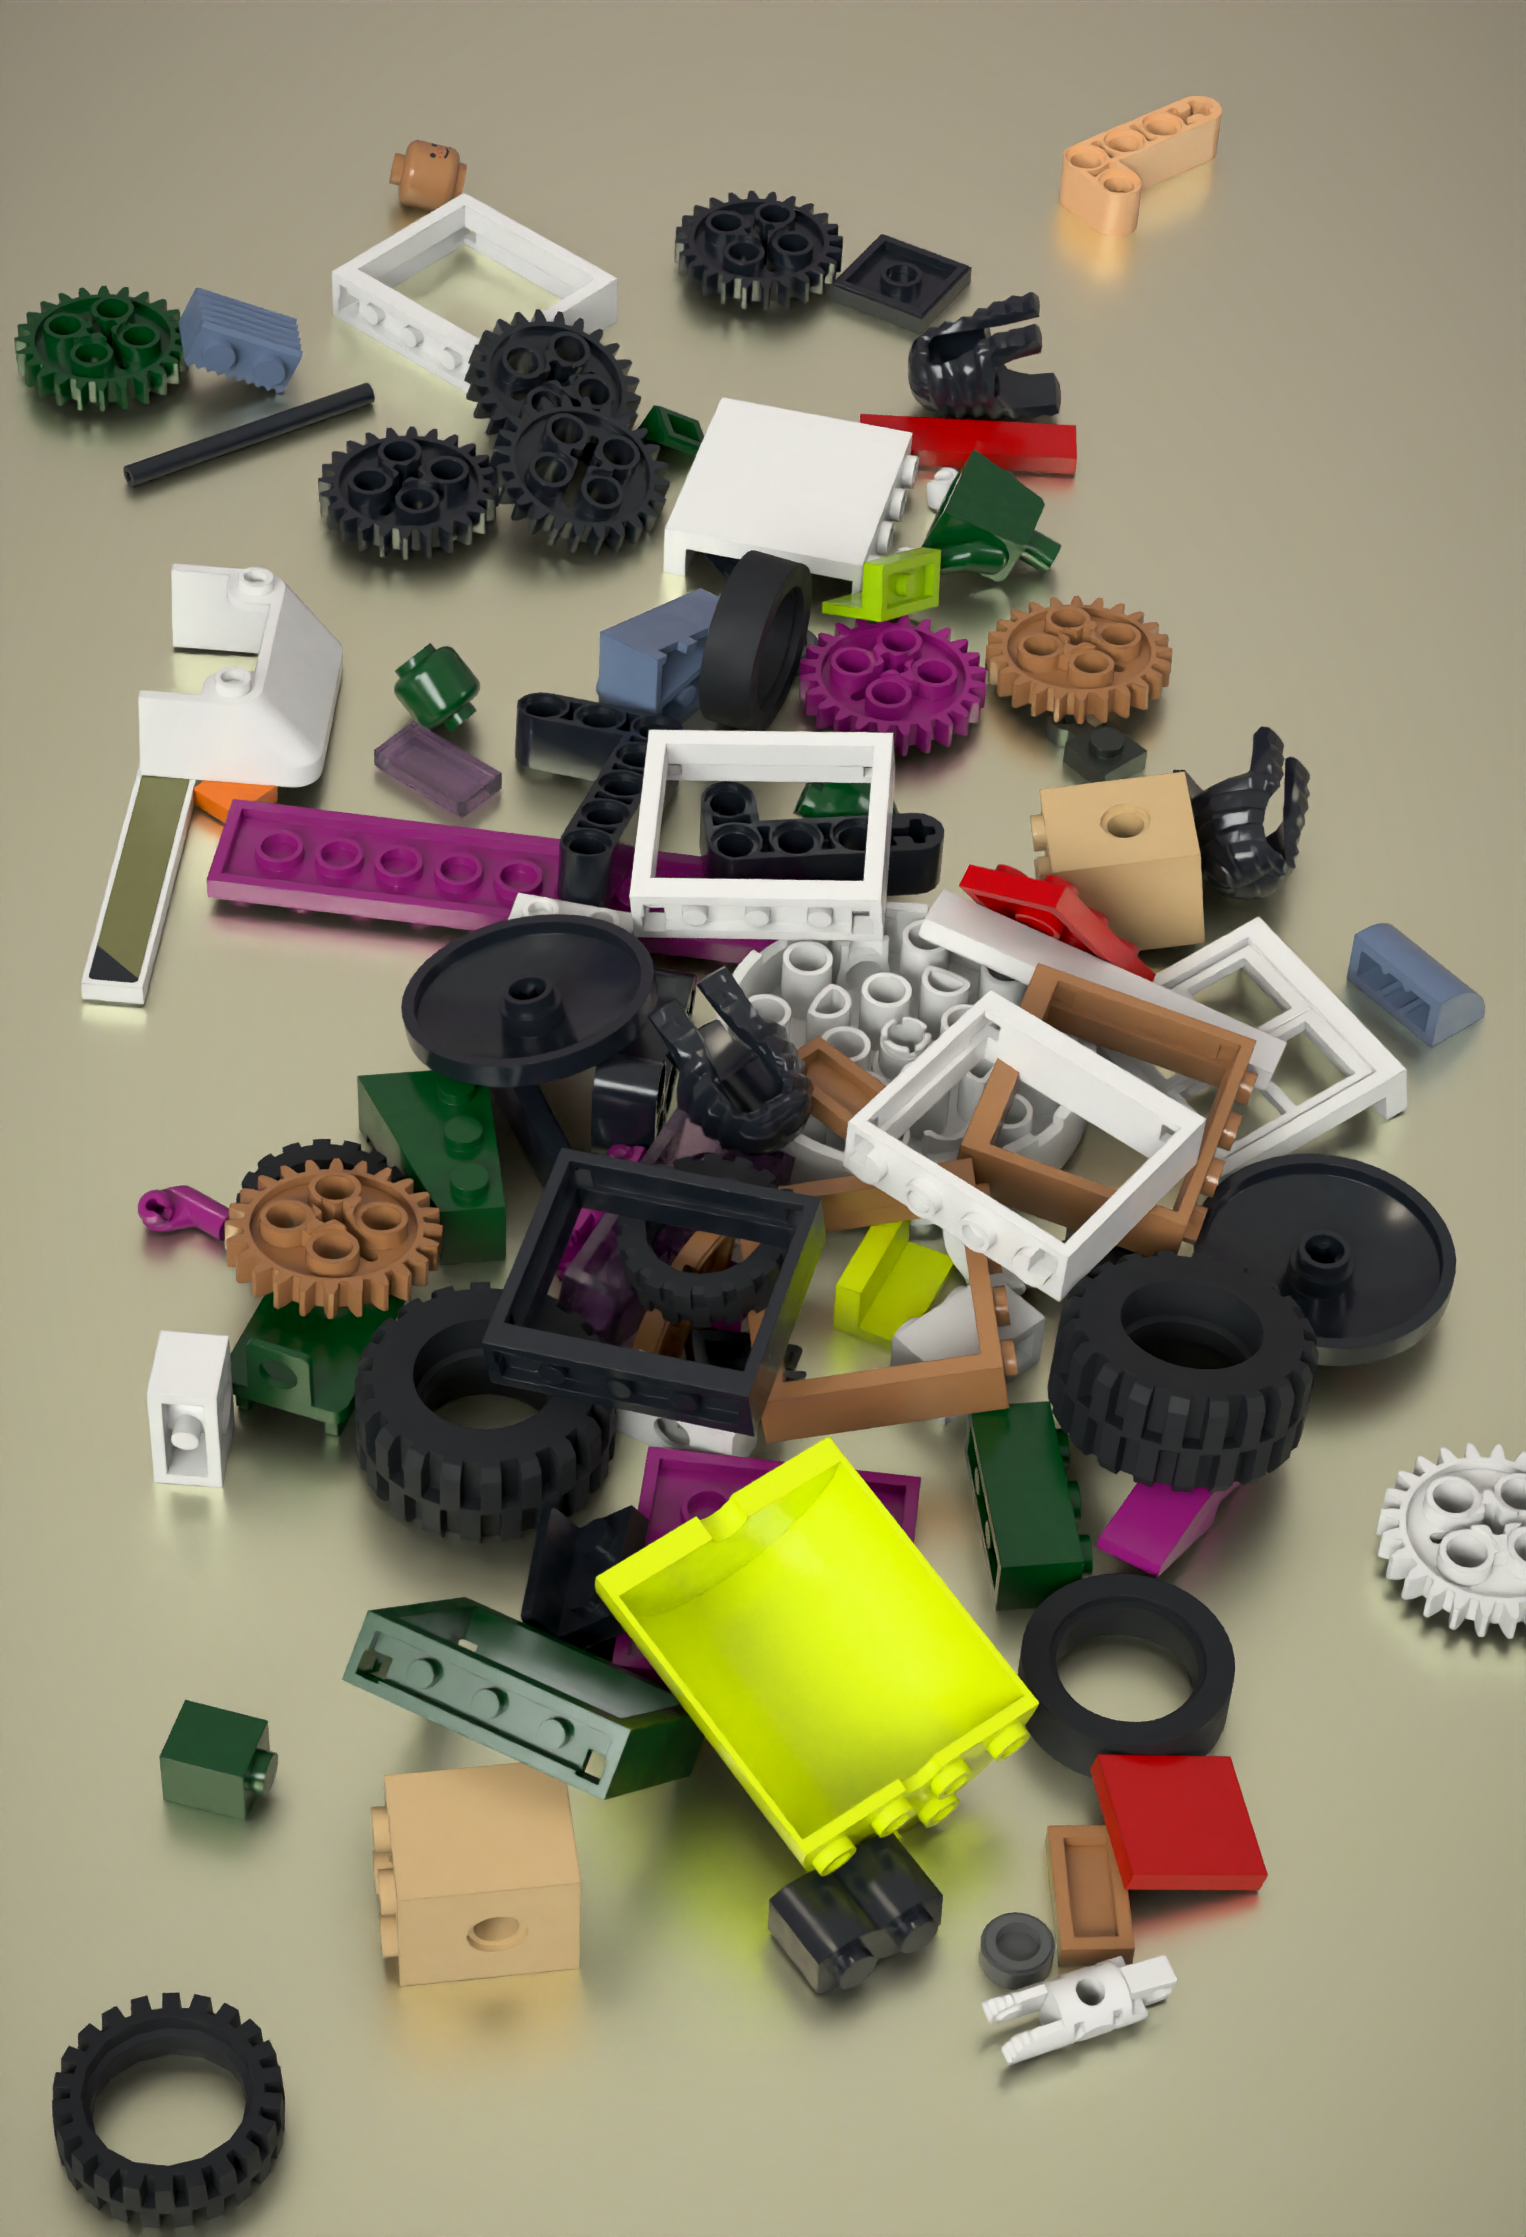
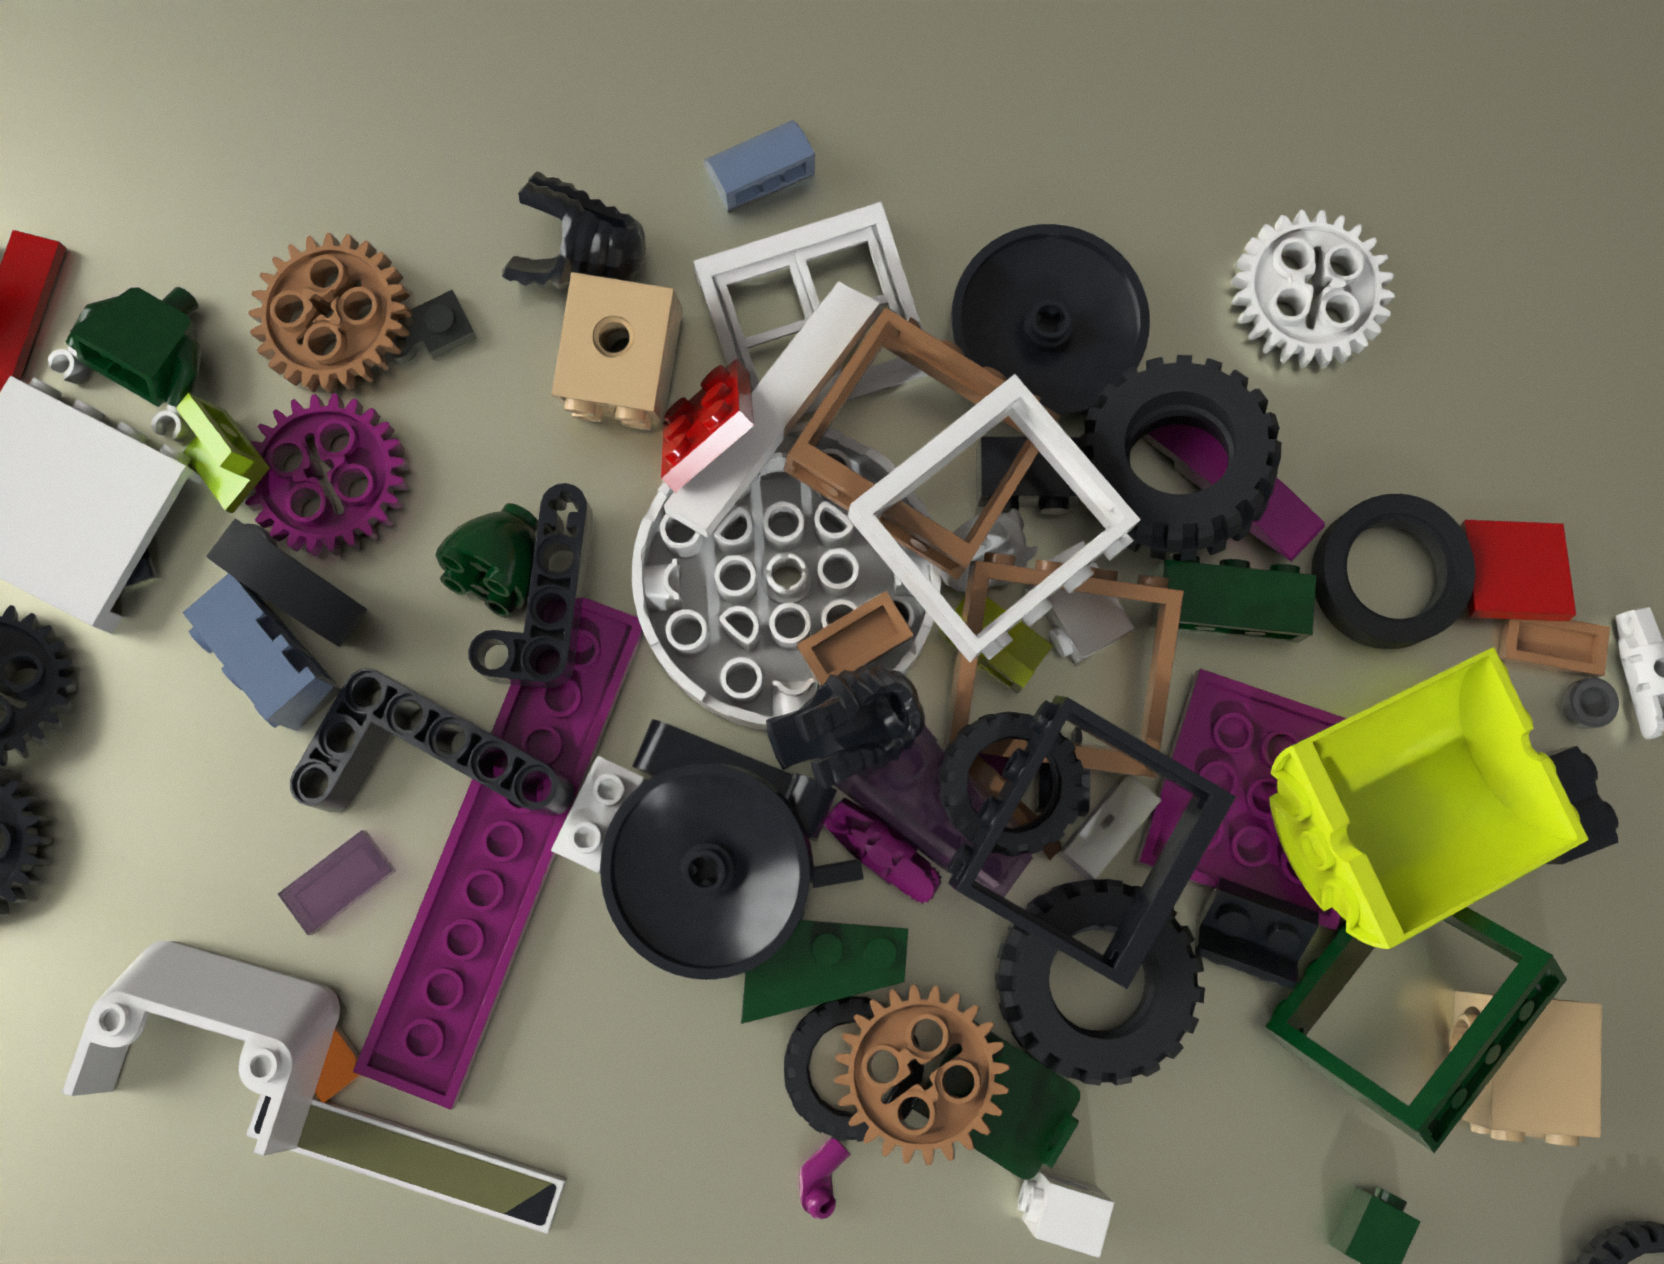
camera: 80 degrees left, 35 degrees up
dark green head [394,643,480,732] -> none
white window [629,729,895,941] -> none

